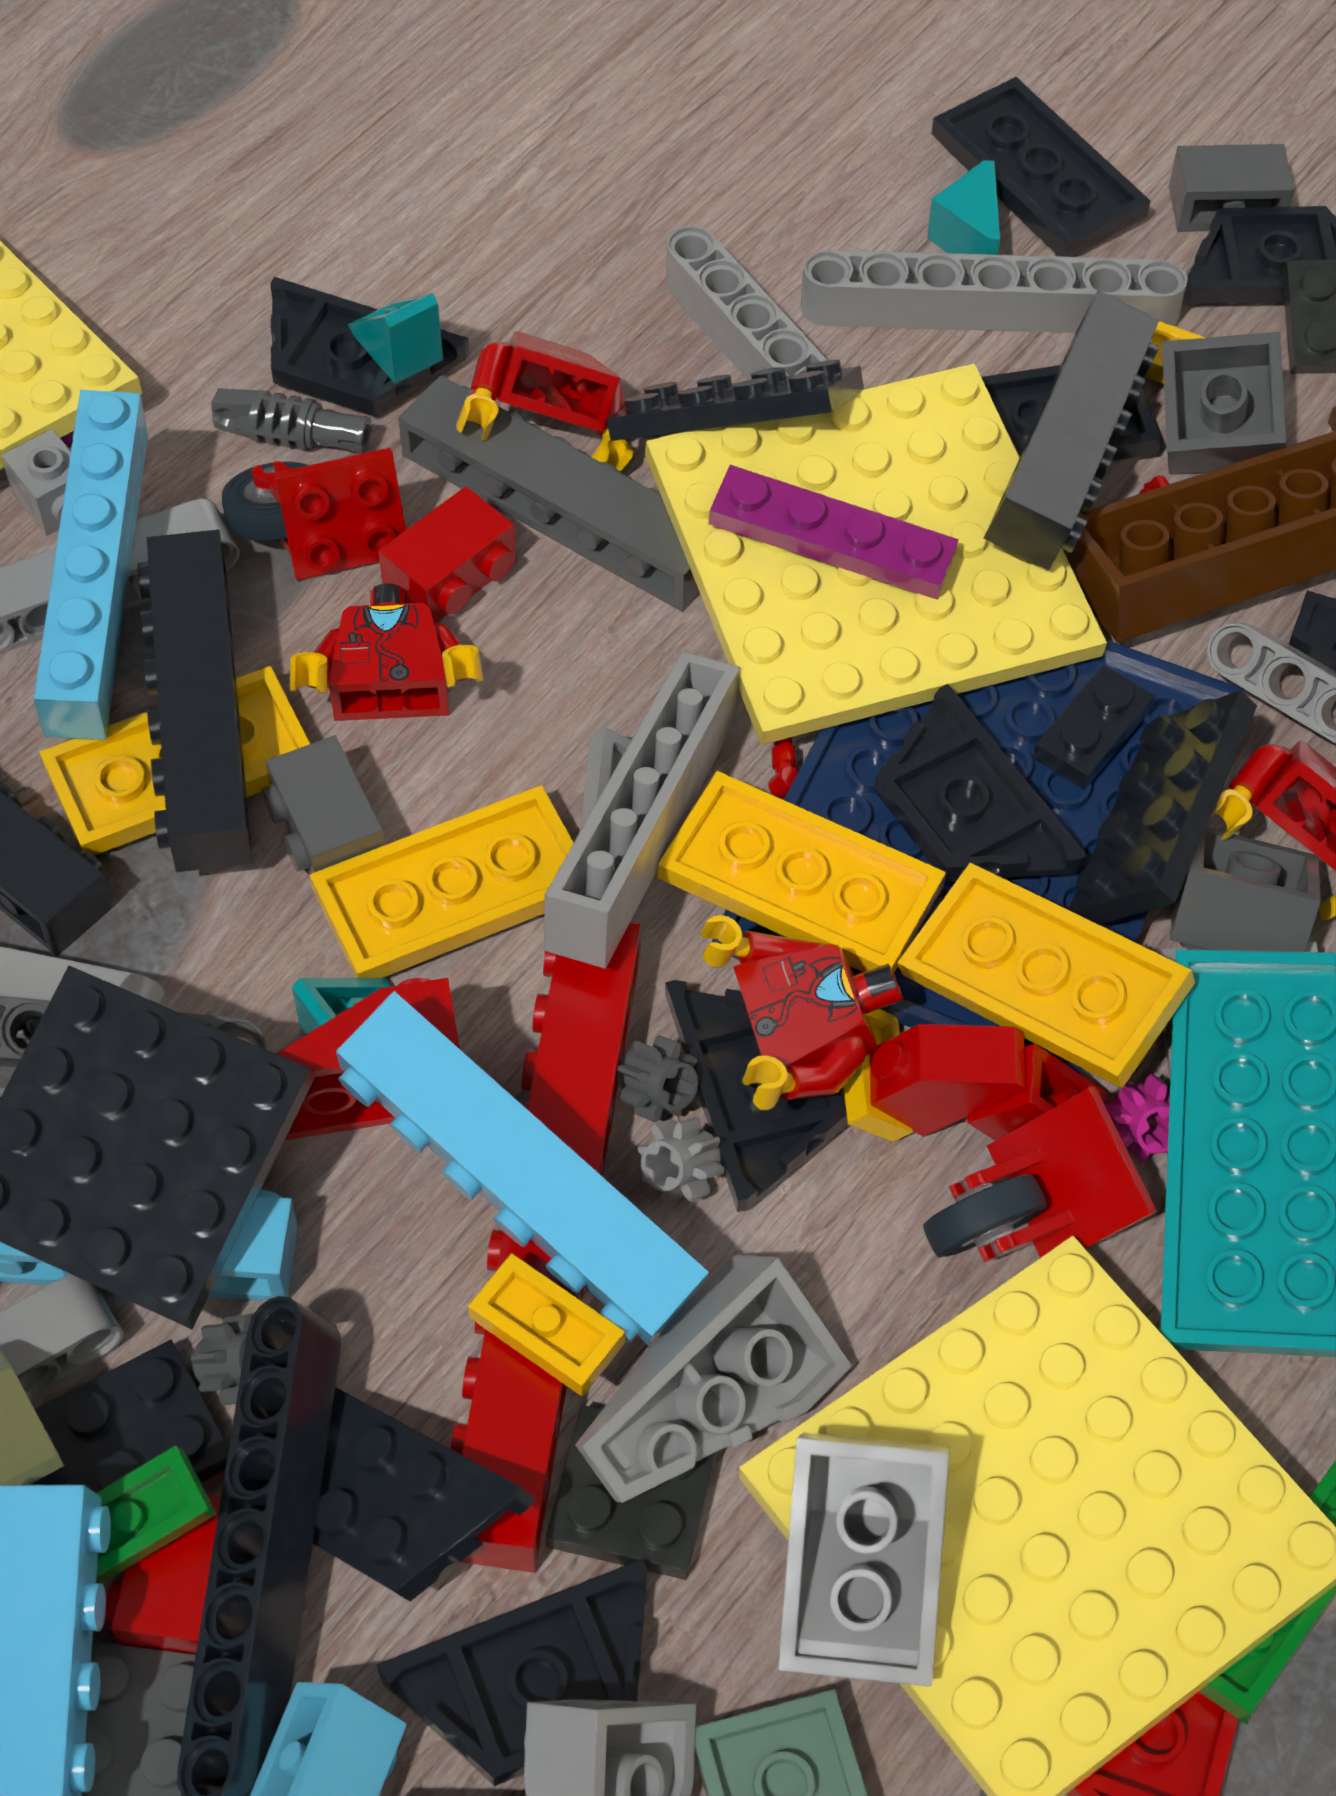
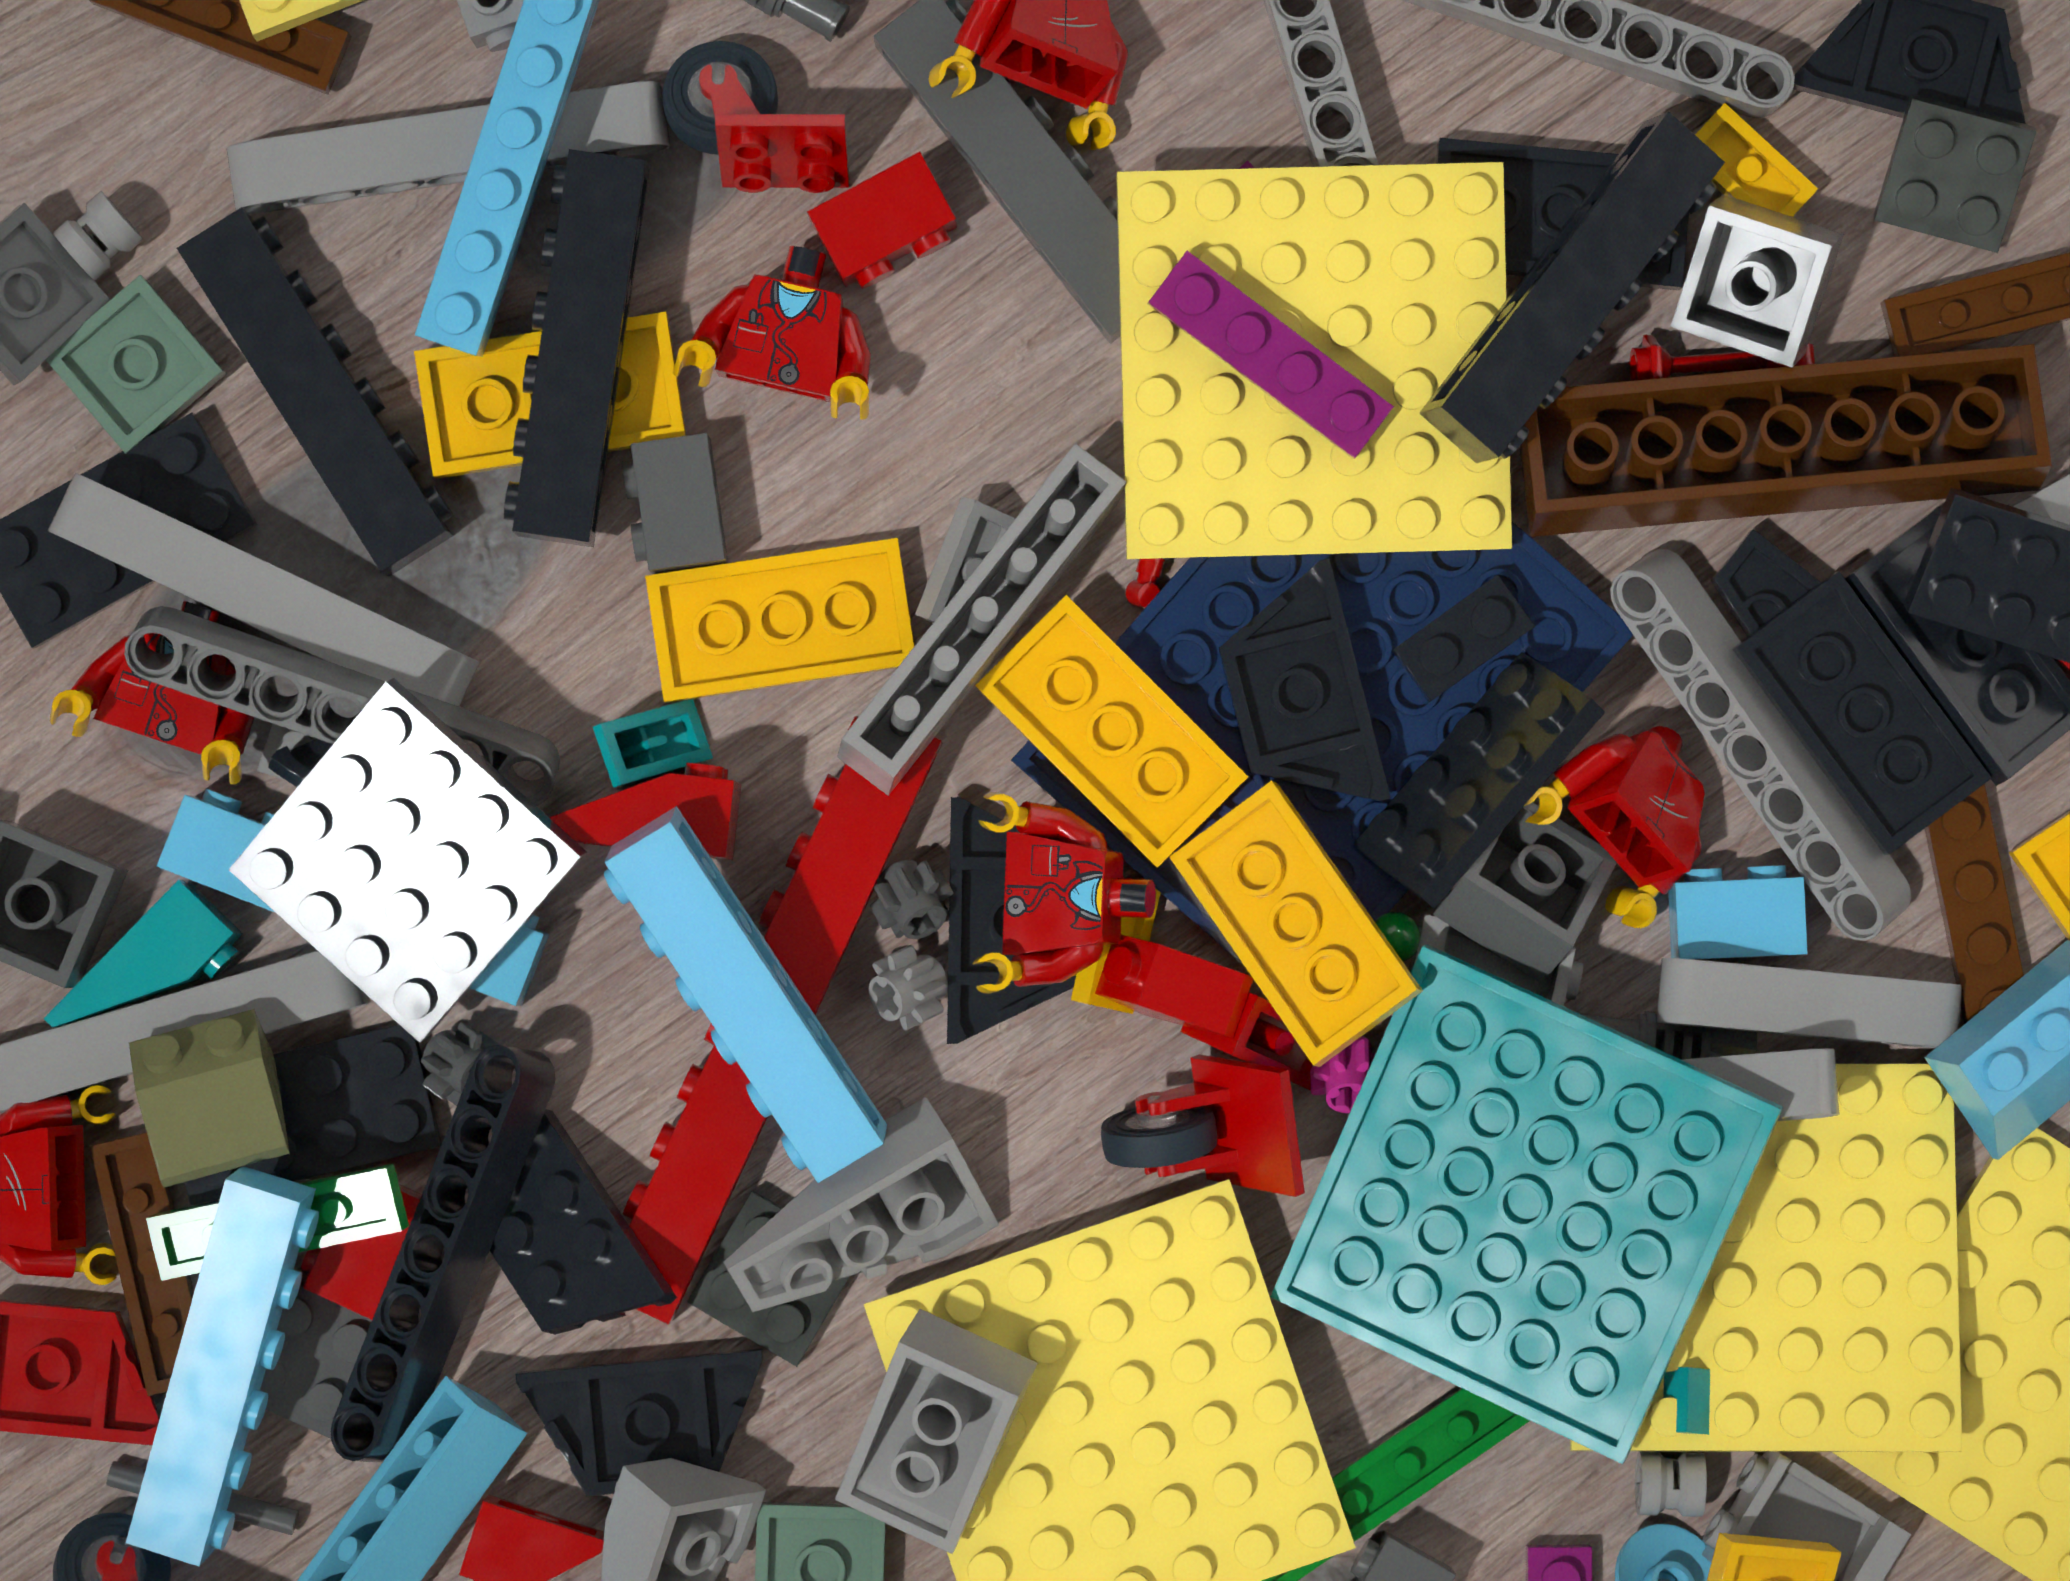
camera: 20 degrees right, 30 degrees up
yellow plate [468,1253,625,1397] -> none
black plate [606,360,864,441] -> none

